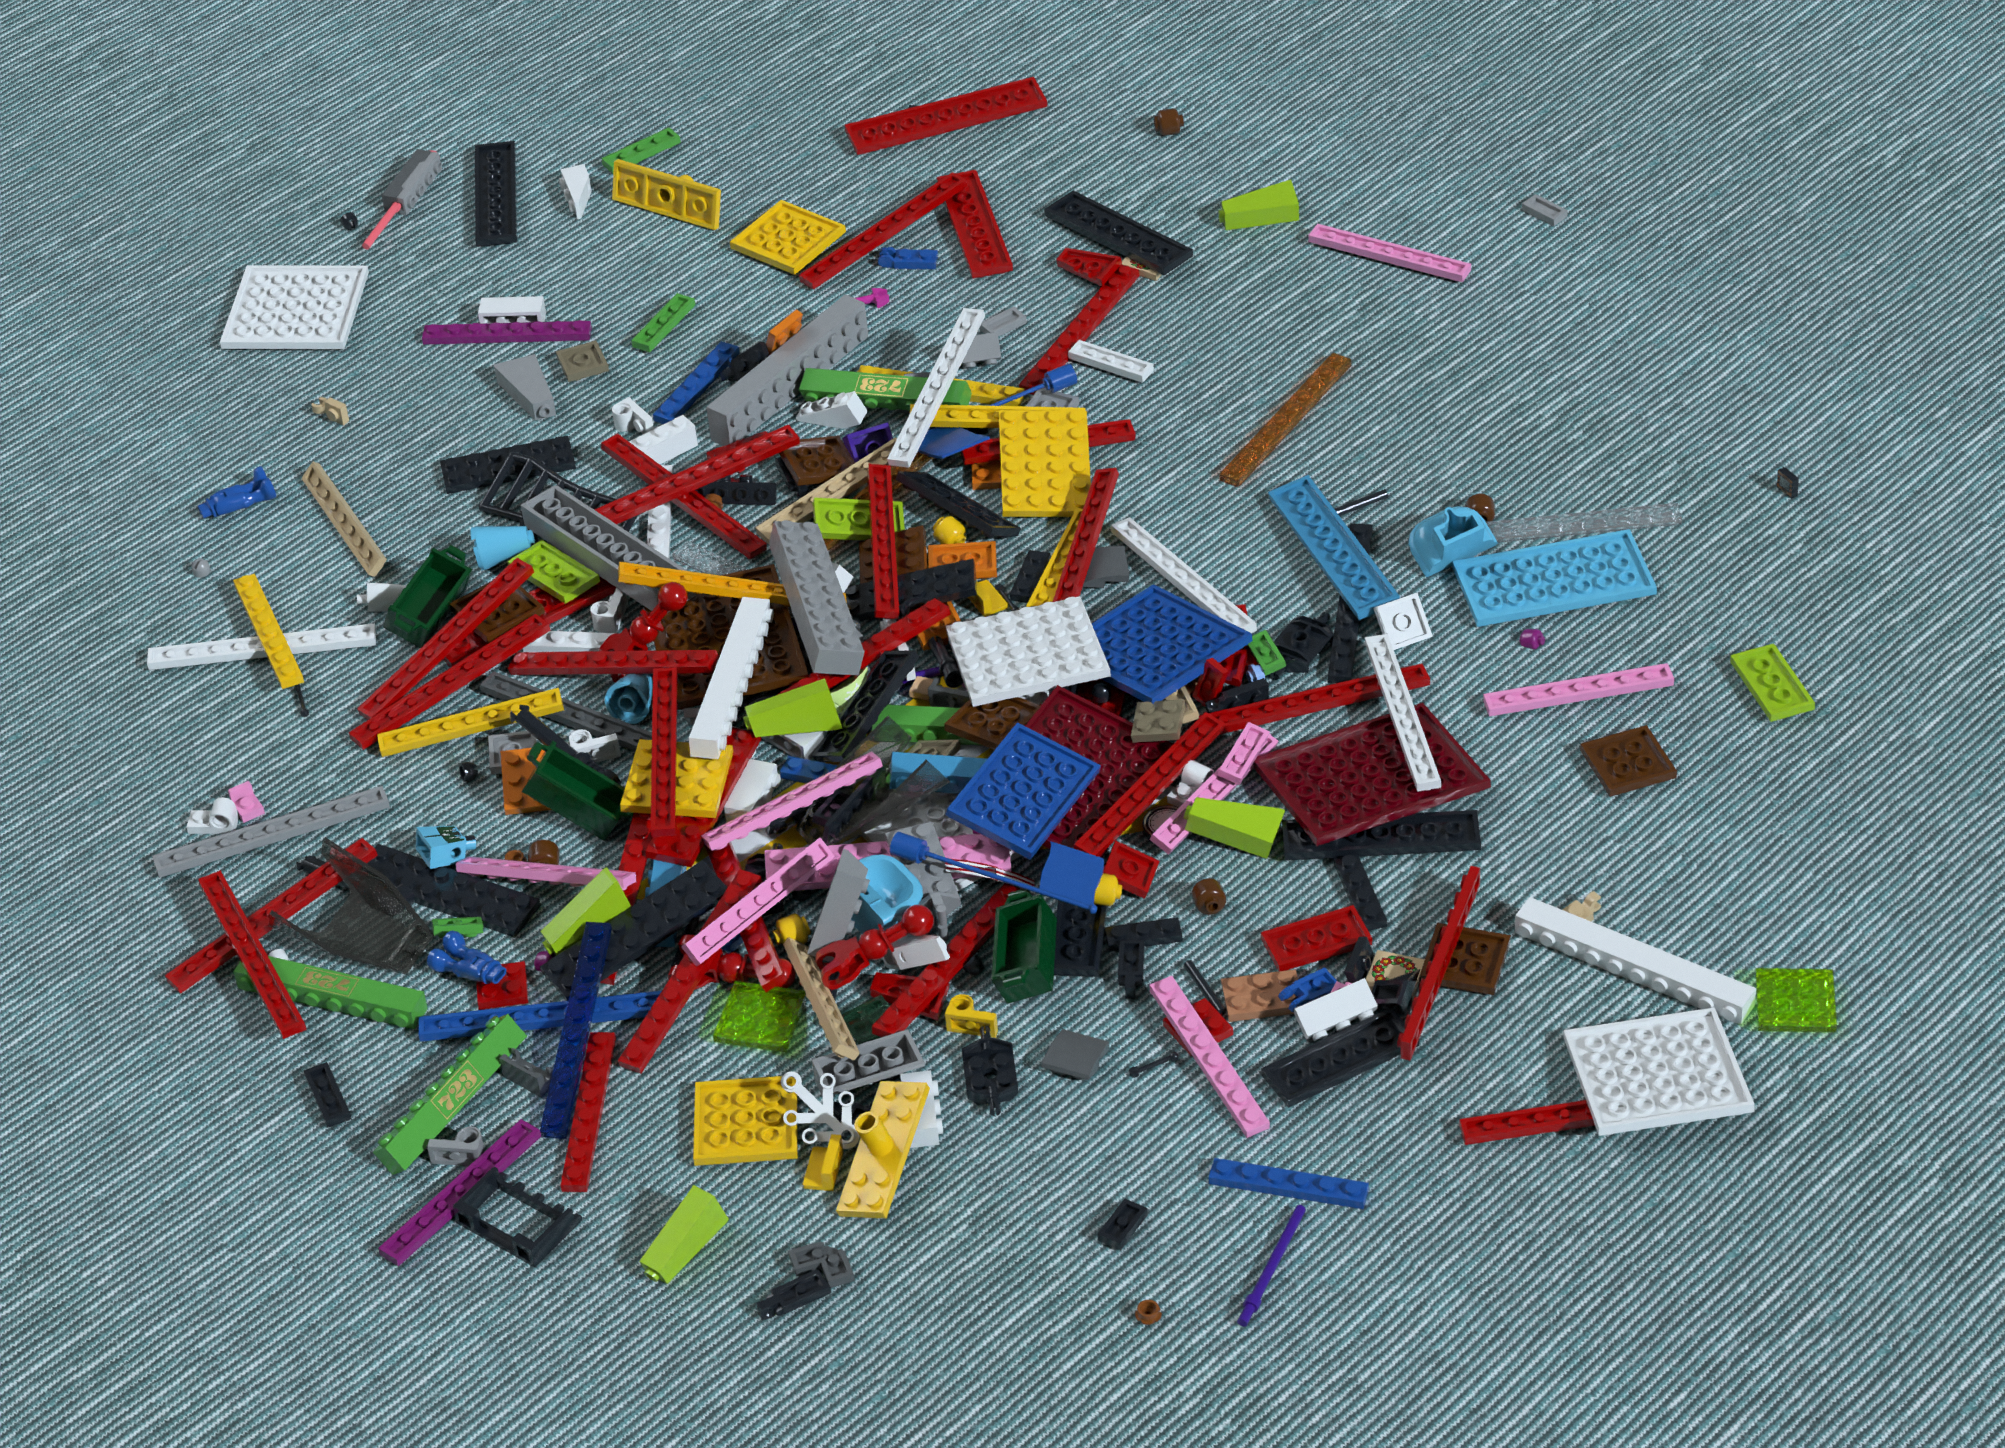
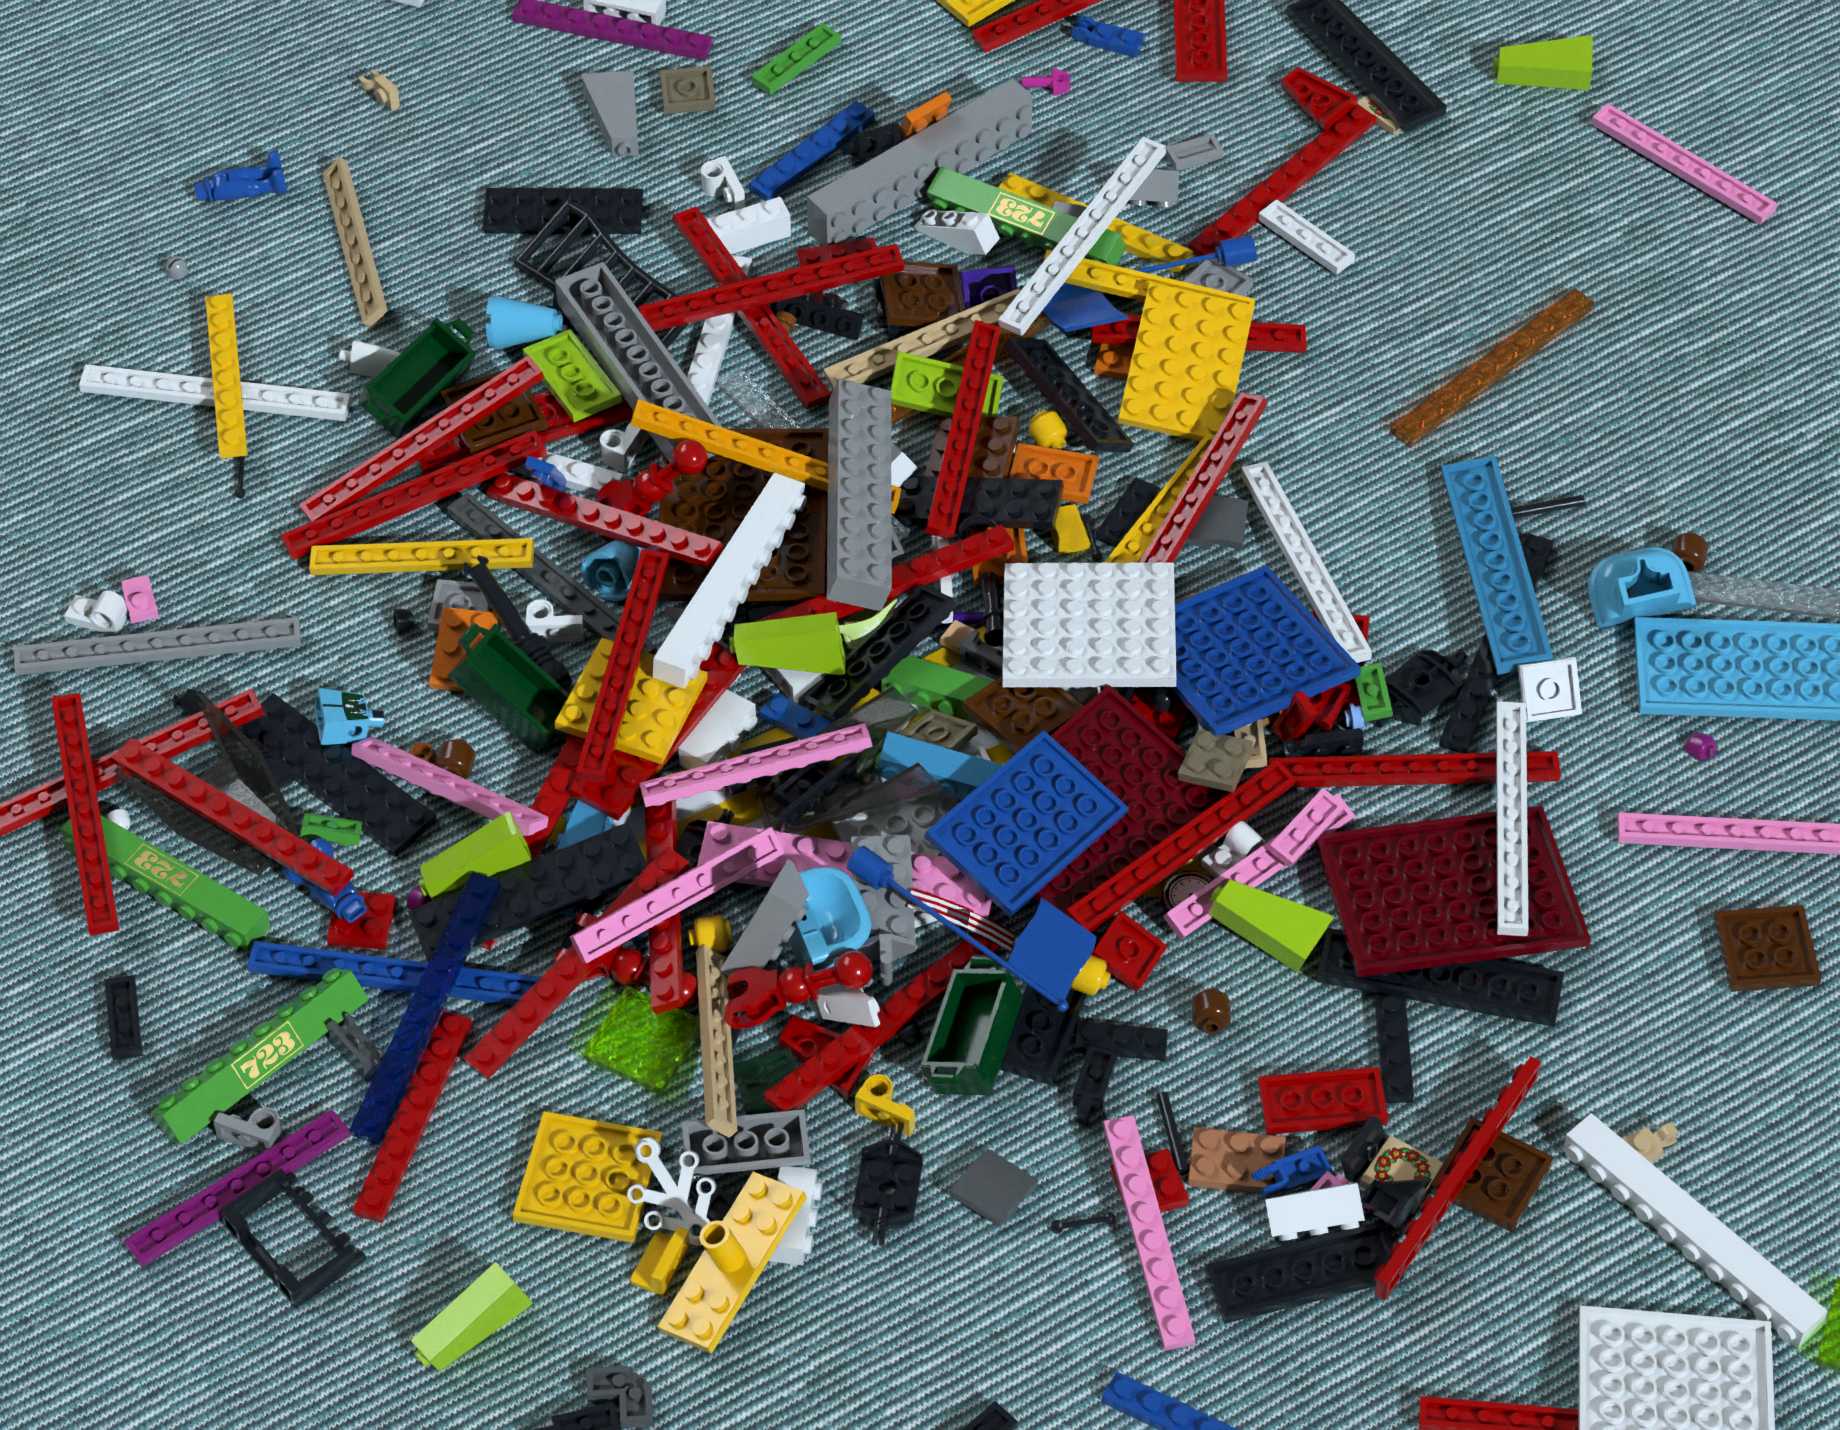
camera: 10 degrees right, 10 degrees up
none -> red plate [112,737,354,897]
none -> blue hinge [524,456,567,491]

